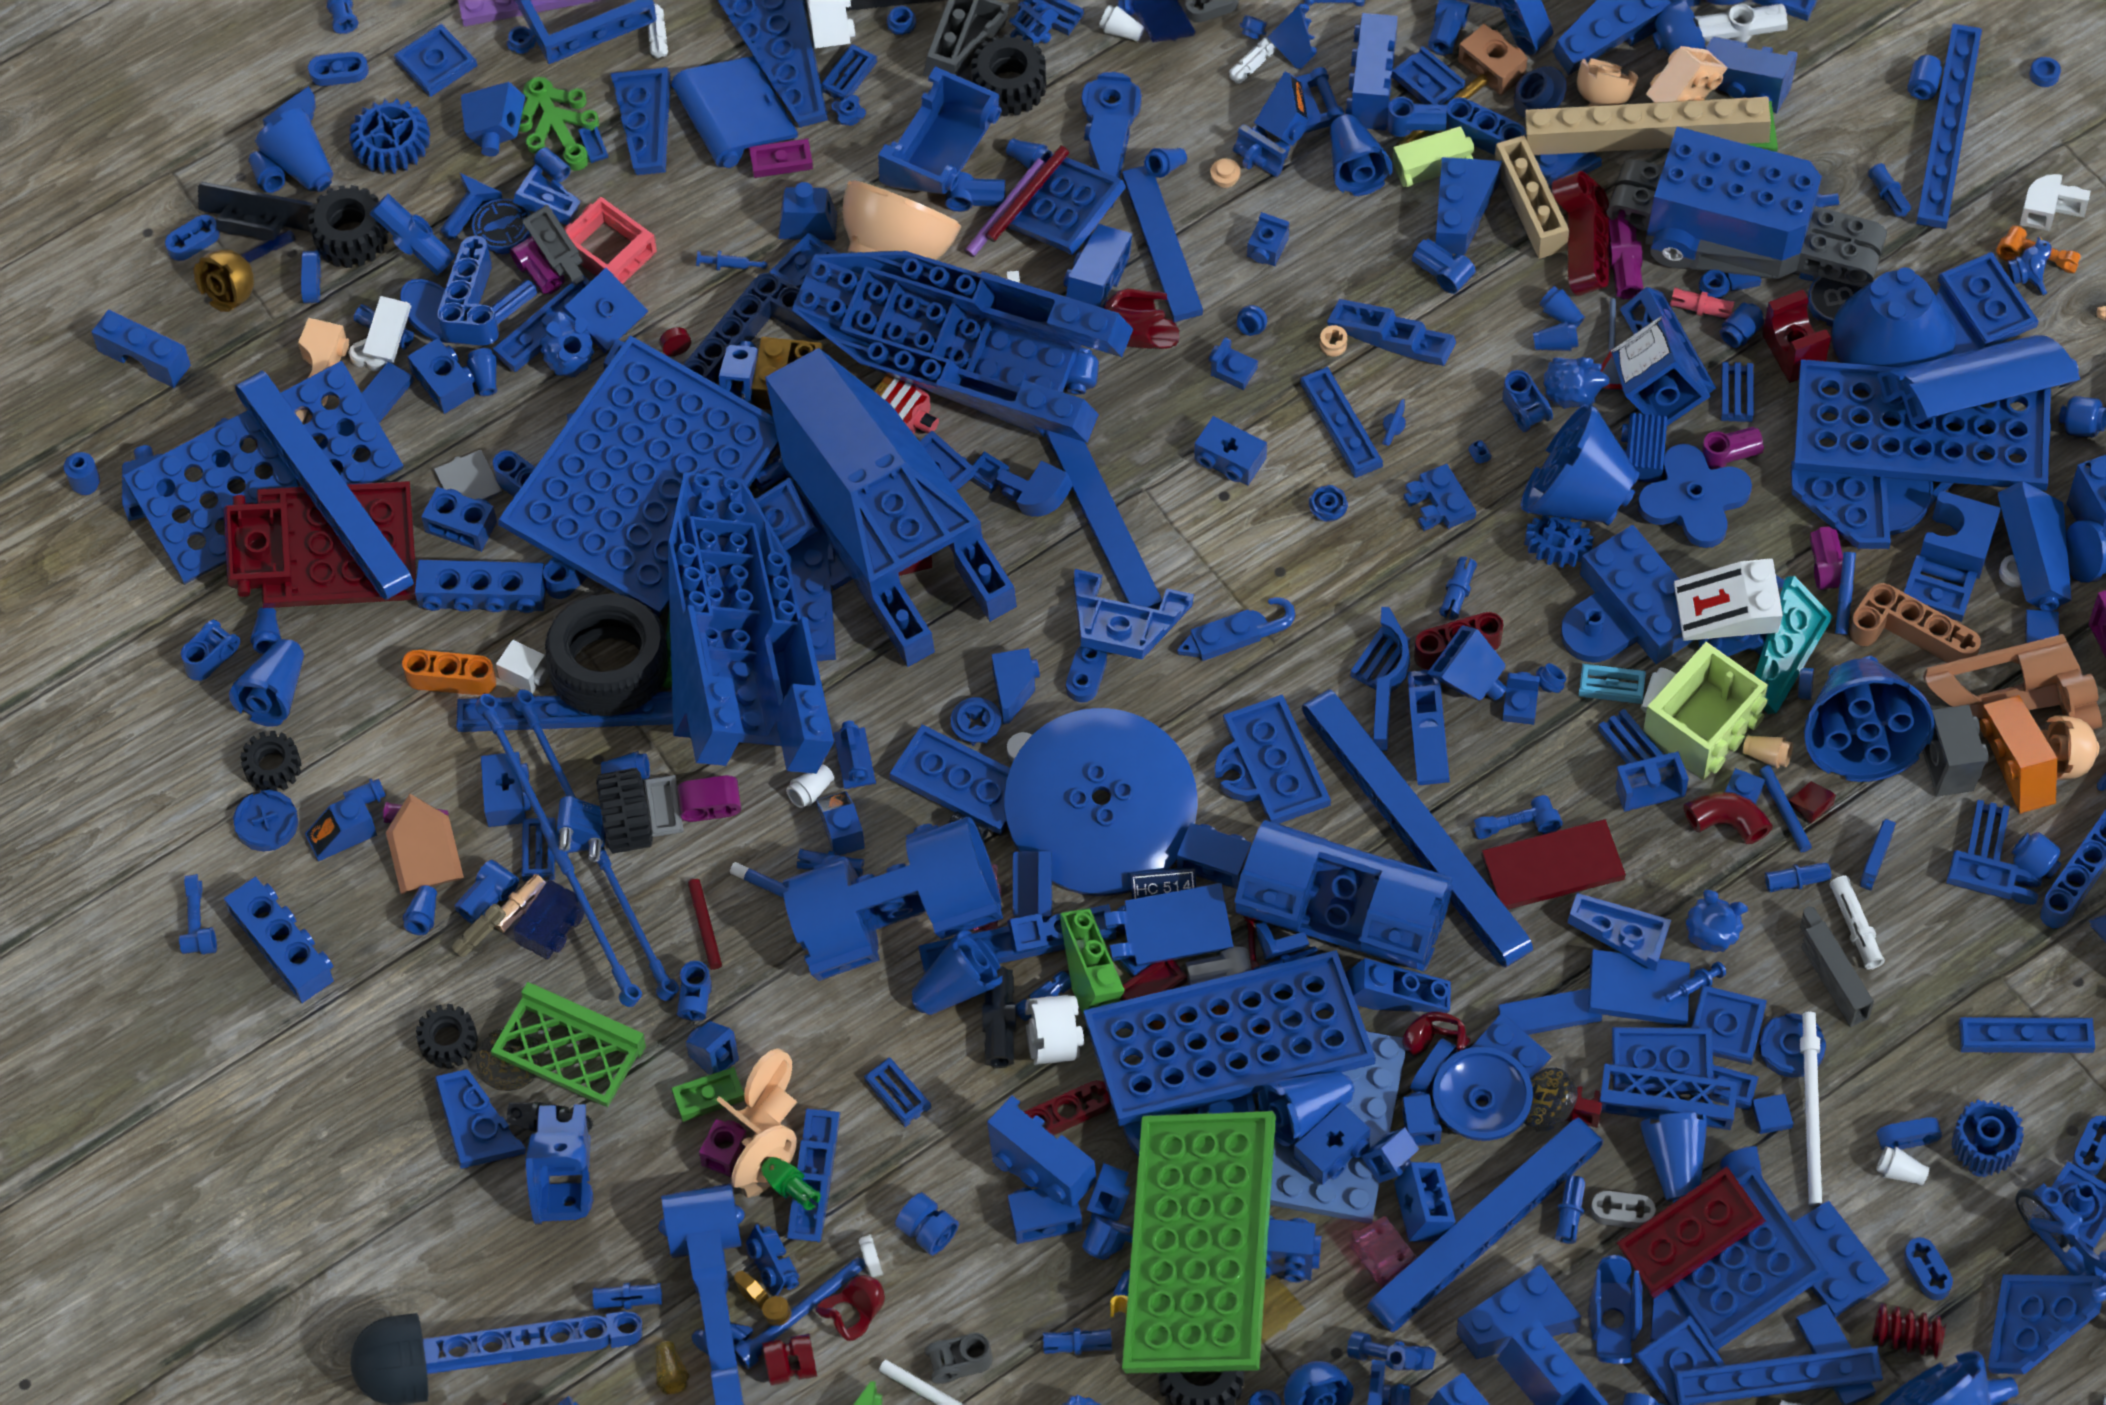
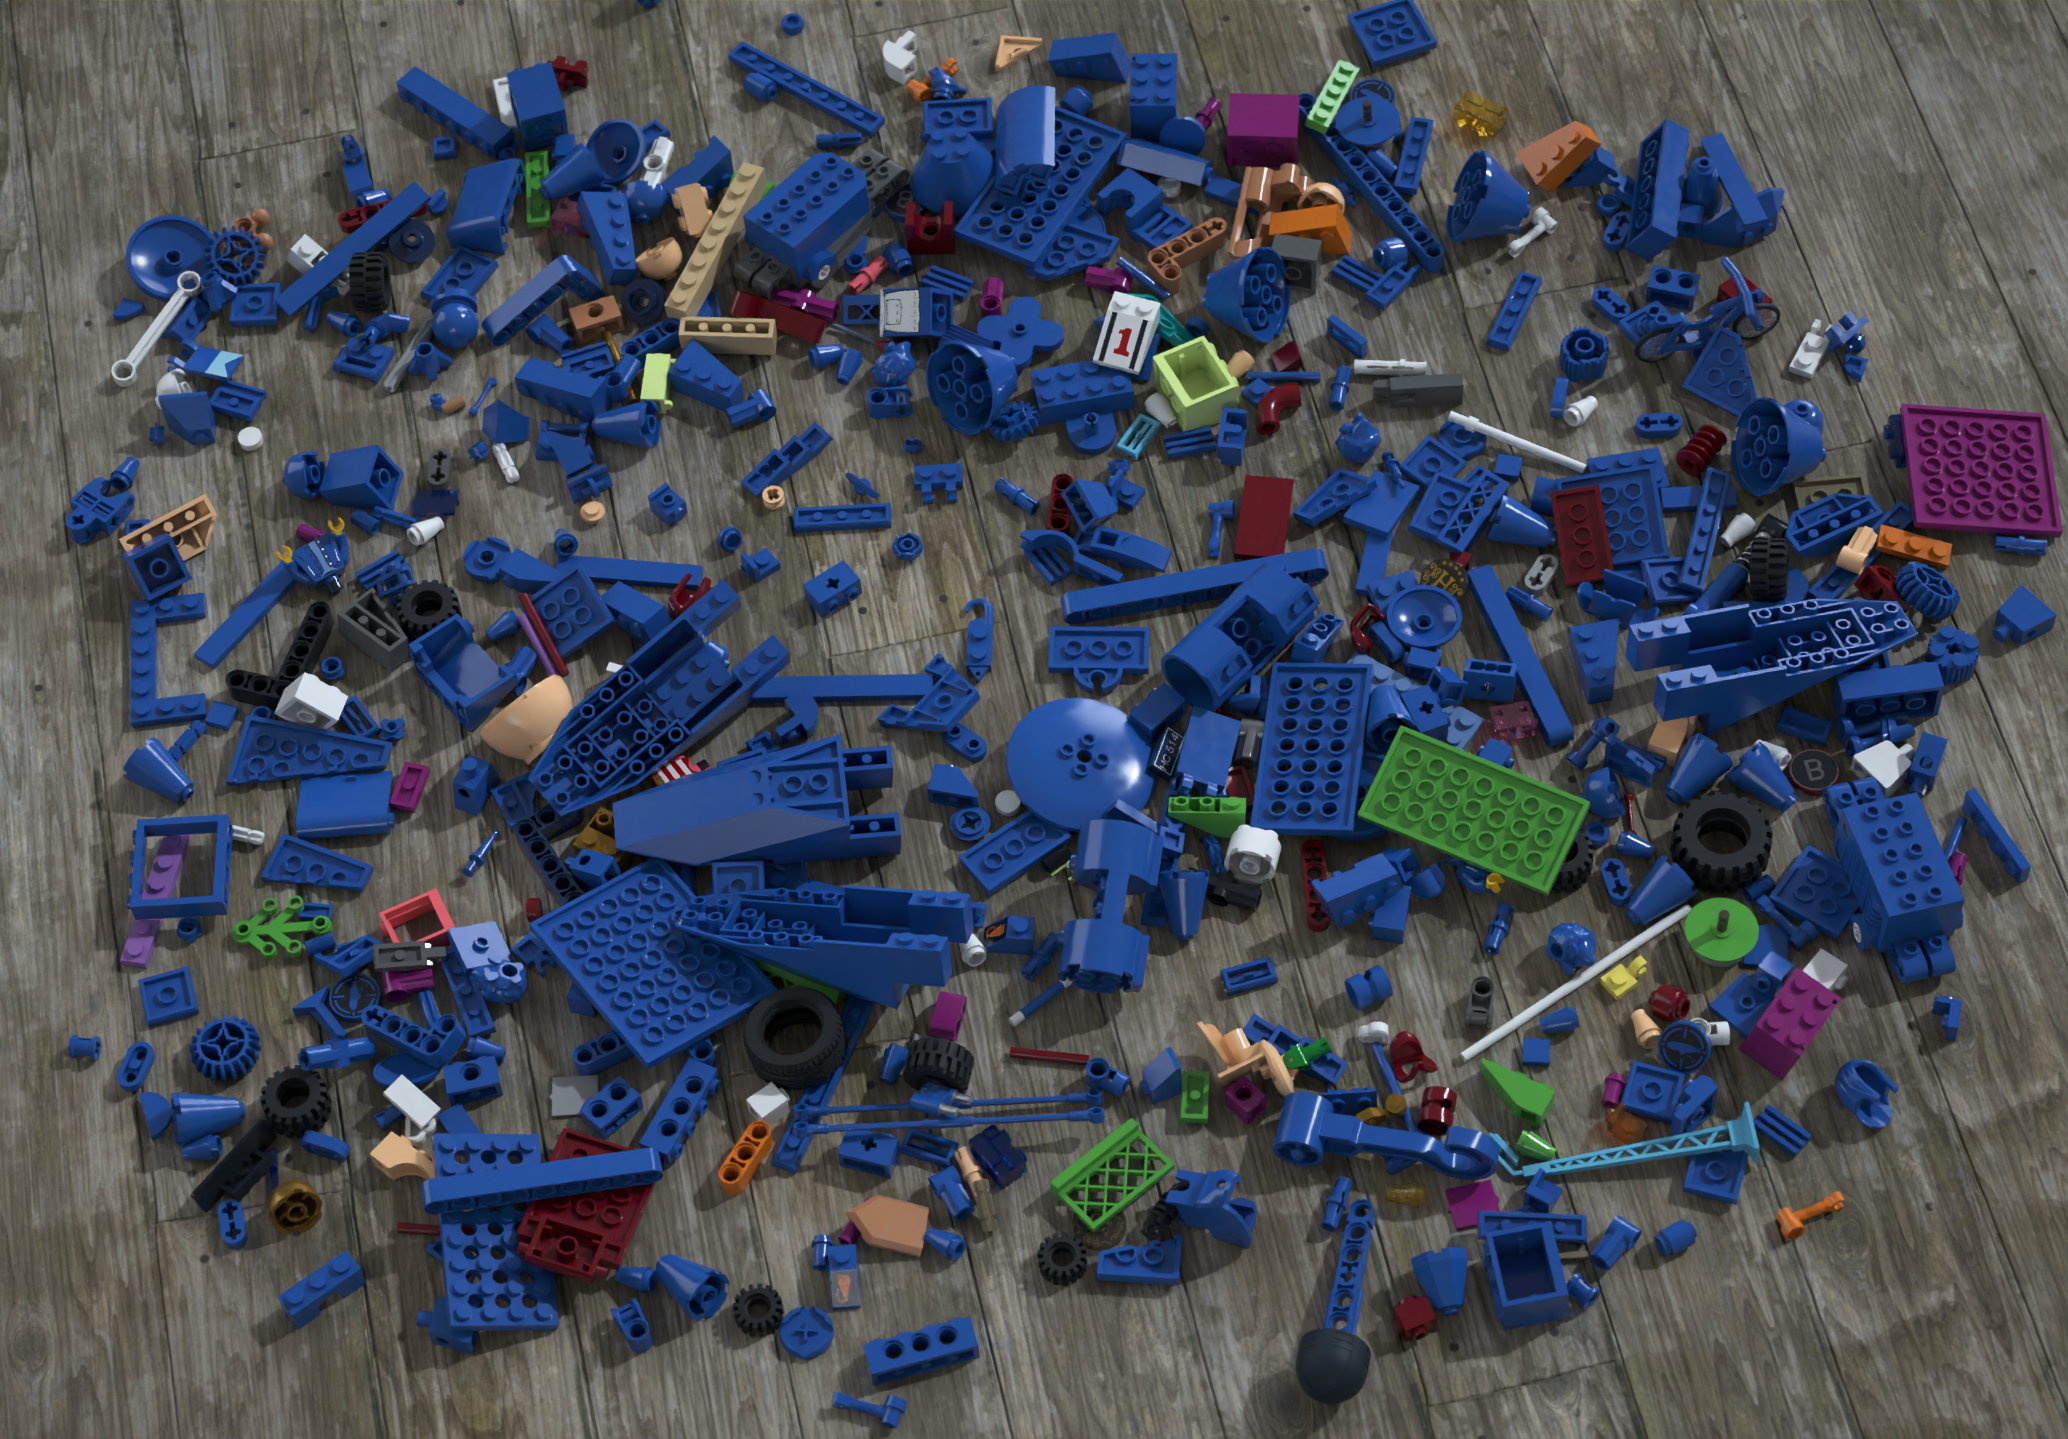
camera: 65 degrees left, 5 degrees down
blue brick [64,452,100,495] -> none
blue torso [461,82,525,157] -> none

